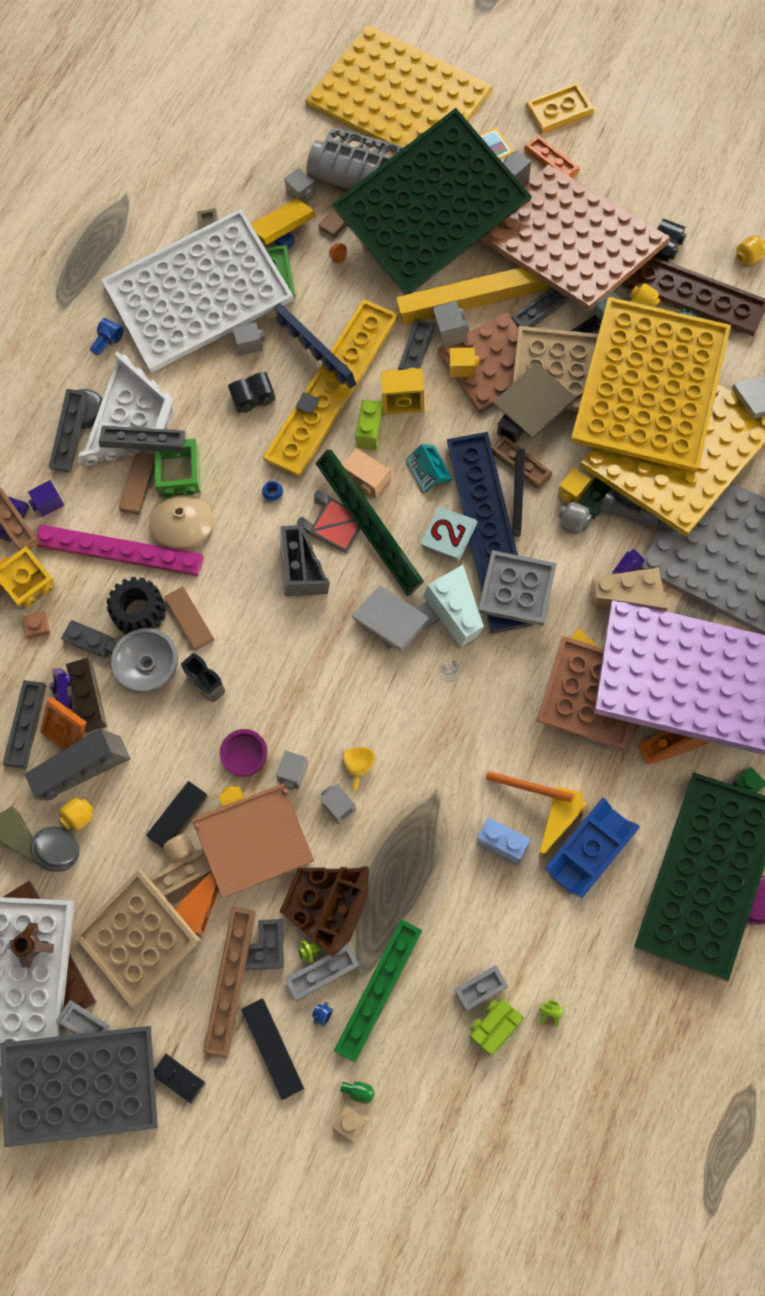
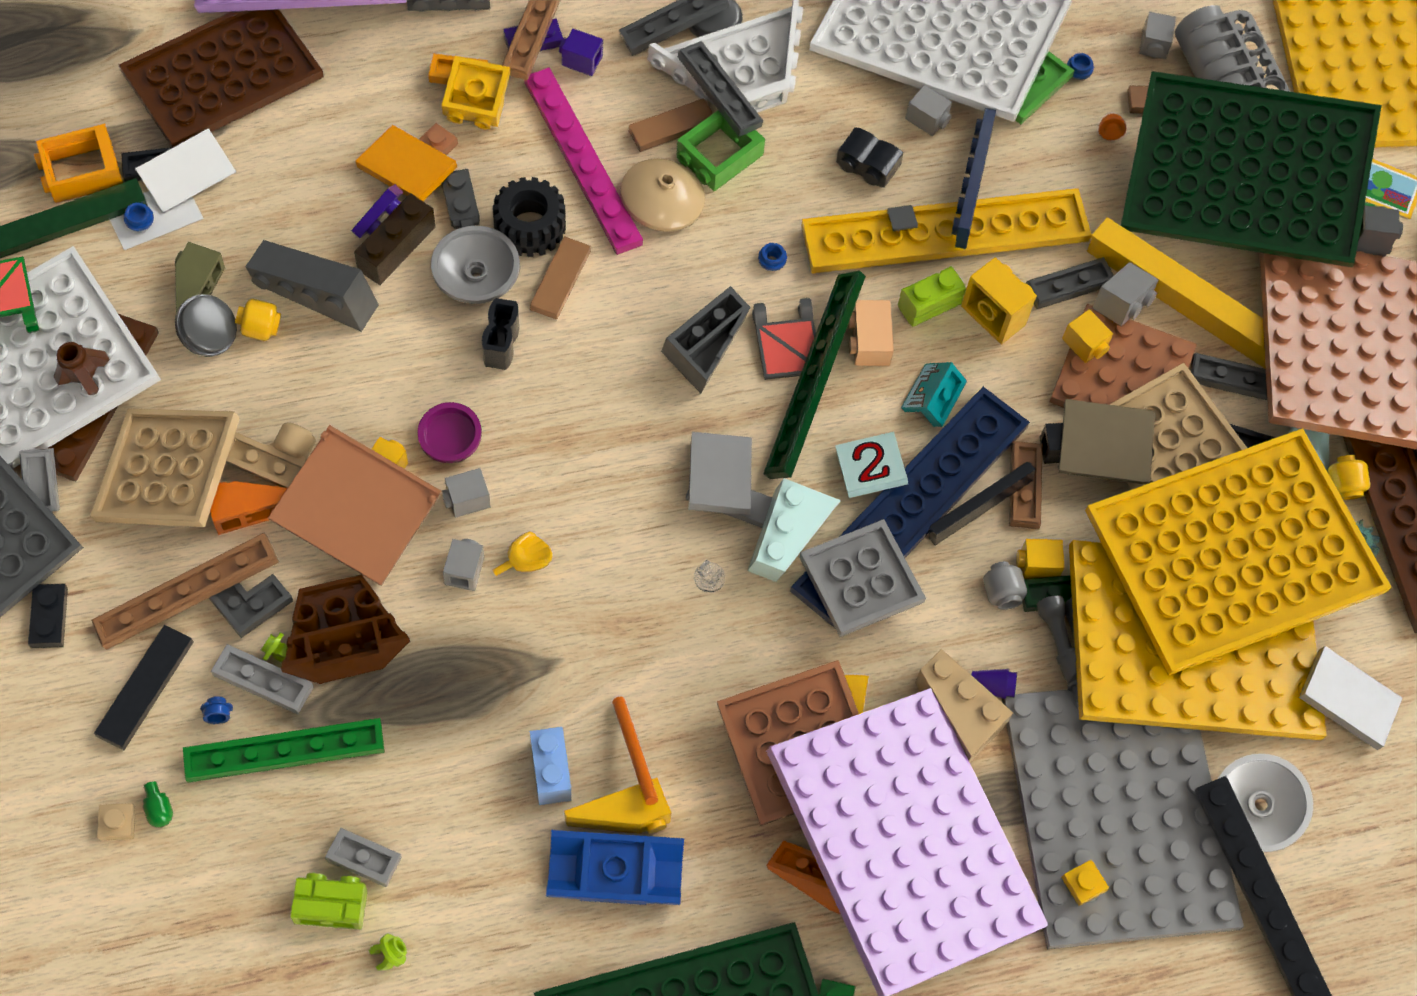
camera: 40 degrees right, 5 degrees down
dark grey tile [3,680,47,769] -> none
orange plate [40,697,86,750] -> none
black tile [146,781,208,849] -> none
yellow tile [251,198,316,245] -> none
none -> light orange tile [355,125,458,201]

